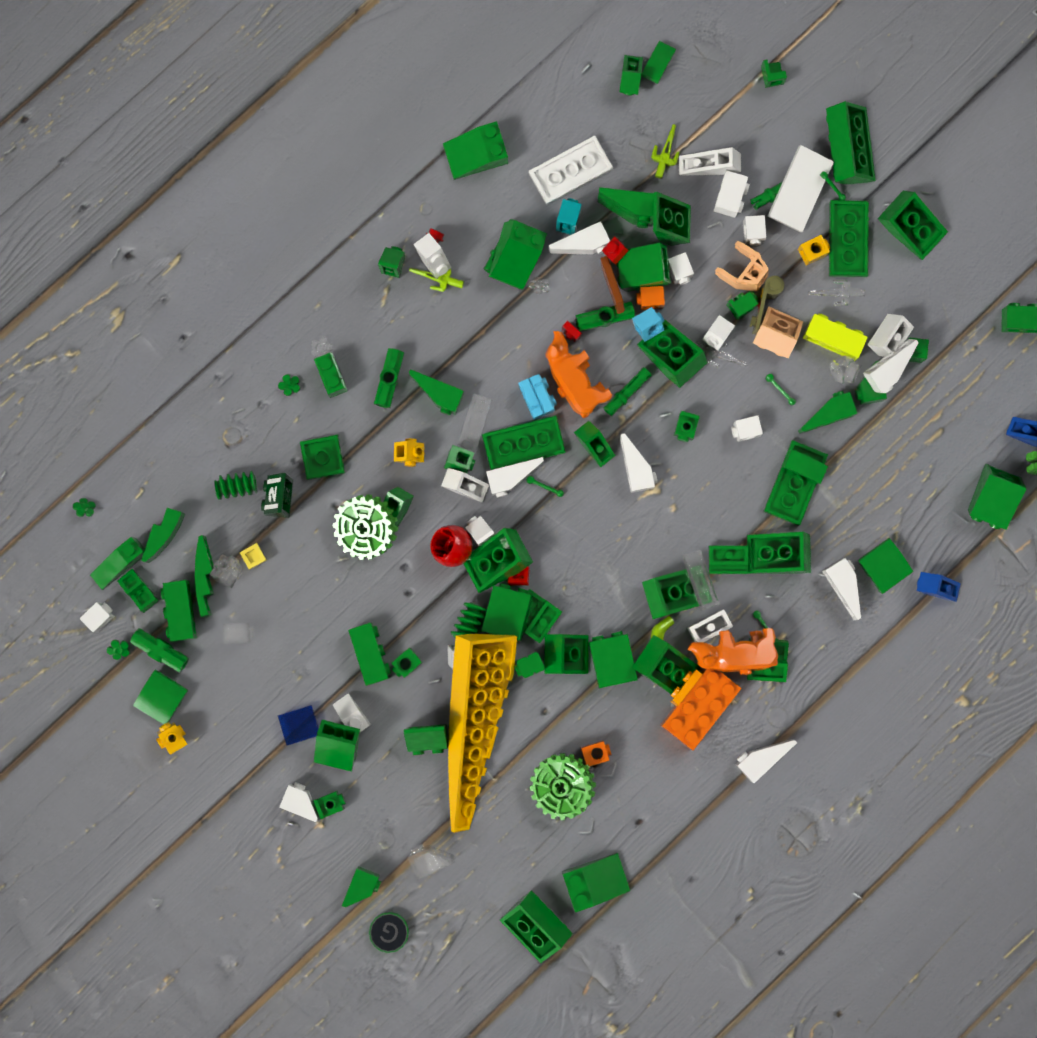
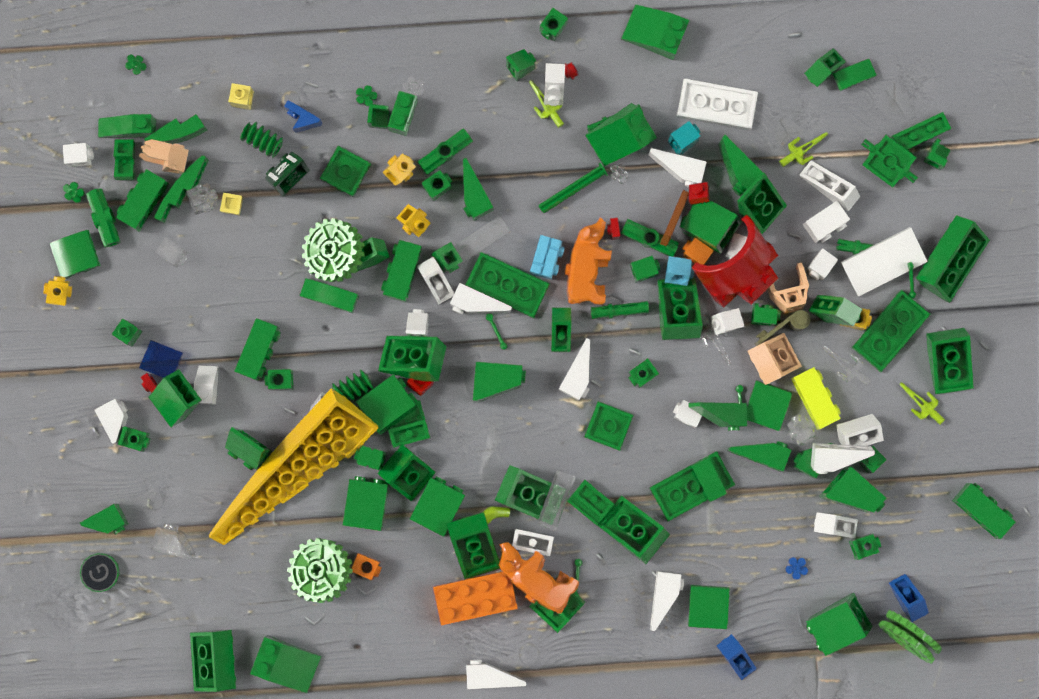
camera: 40 degrees right, 0 degrees up
red wheel [430,525,473,567] -> none
light orange plate [670,669,702,706] -> none
none -> green brick [112,318,143,347]
none -> light nougat piece [139,139,189,174]
none -> red plate [141,373,158,393]
none -> light yellow brick [228,83,254,110]
none -> blue slope [284,100,322,133]
none -> green slope [299,278,359,314]
none -> green brick [342,476,389,531]
none -> green panel [367,104,390,129]
none -> green brick [381,240,422,303]
none -> yellow brick [382,153,416,186]
none -> green brick [422,170,452,201]
none -> green slope [473,362,526,403]
none -> green brick [539,8,568,41]
none -> green axle [539,163,608,213]
none -> green tile [584,401,634,451]
none -> green brick [630,255,660,283]
none -> green slope [688,402,747,431]
none -> red piece [692,215,779,308]
none -> green slope [747,380,792,431]
none -> blue plant [785,557,808,579]
none -> green brick [809,295,862,326]
none -> white slope [814,513,858,539]
none -> green slope [819,467,887,513]
none -> green brick [849,534,881,560]
none -> green plate [861,134,918,188]
none -> green plate [891,112,952,150]
none -> lime piece [899,382,945,425]

